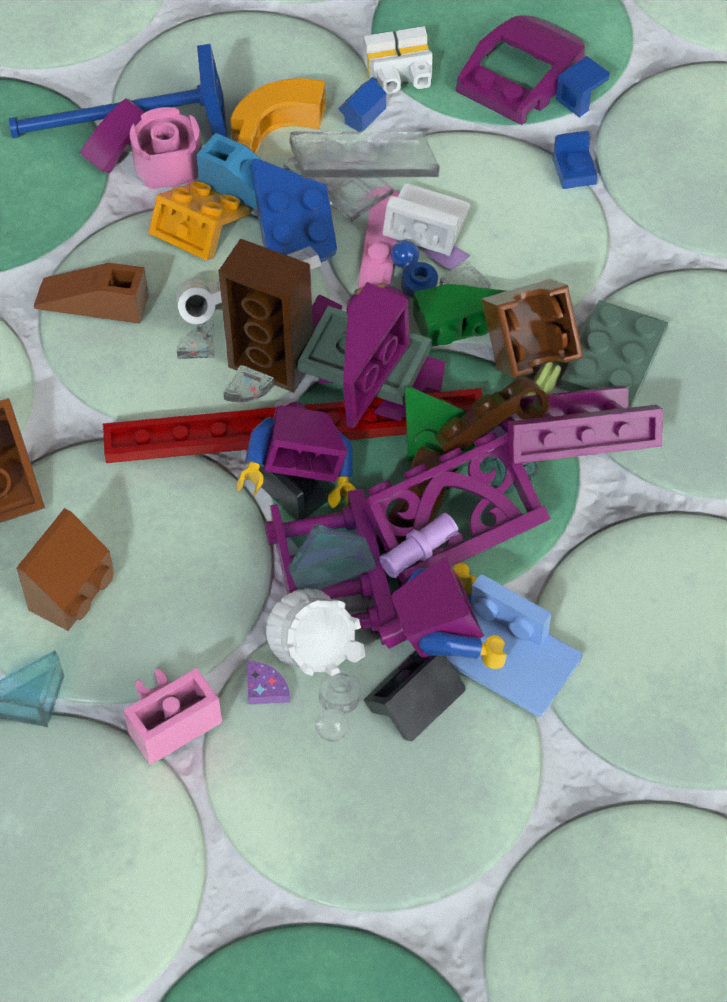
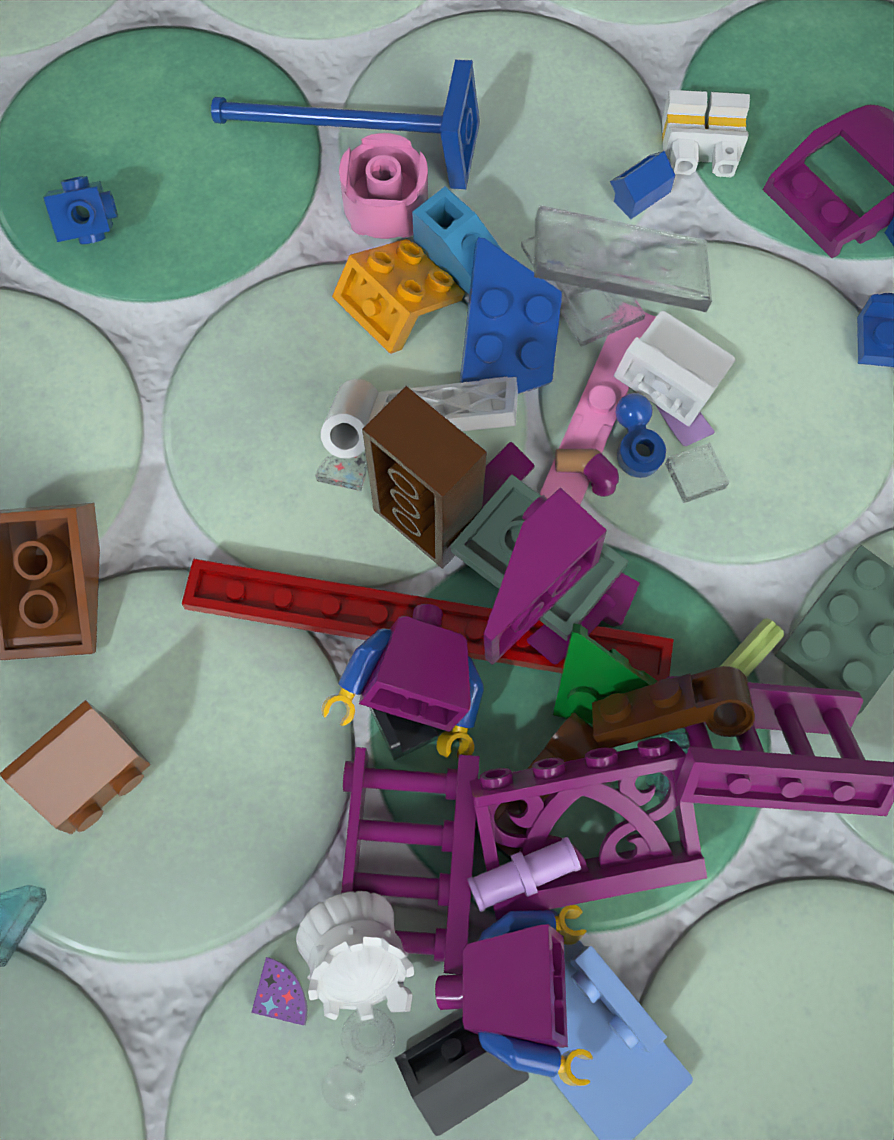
camera: 15 degrees right, 15 degrees up
dark orange slope [33,263,149,324] -> none
magenta slope [80,98,145,173] -> none
bright pink brick [123,668,222,765] -> none
clear tile [223,365,274,402] -> none
light orange arch [231,78,326,154] -> none
clear light blue slope [288,524,377,590] -> none
green slope [413,284,506,347] -> none
dark orange piece [481,279,583,378] -> none

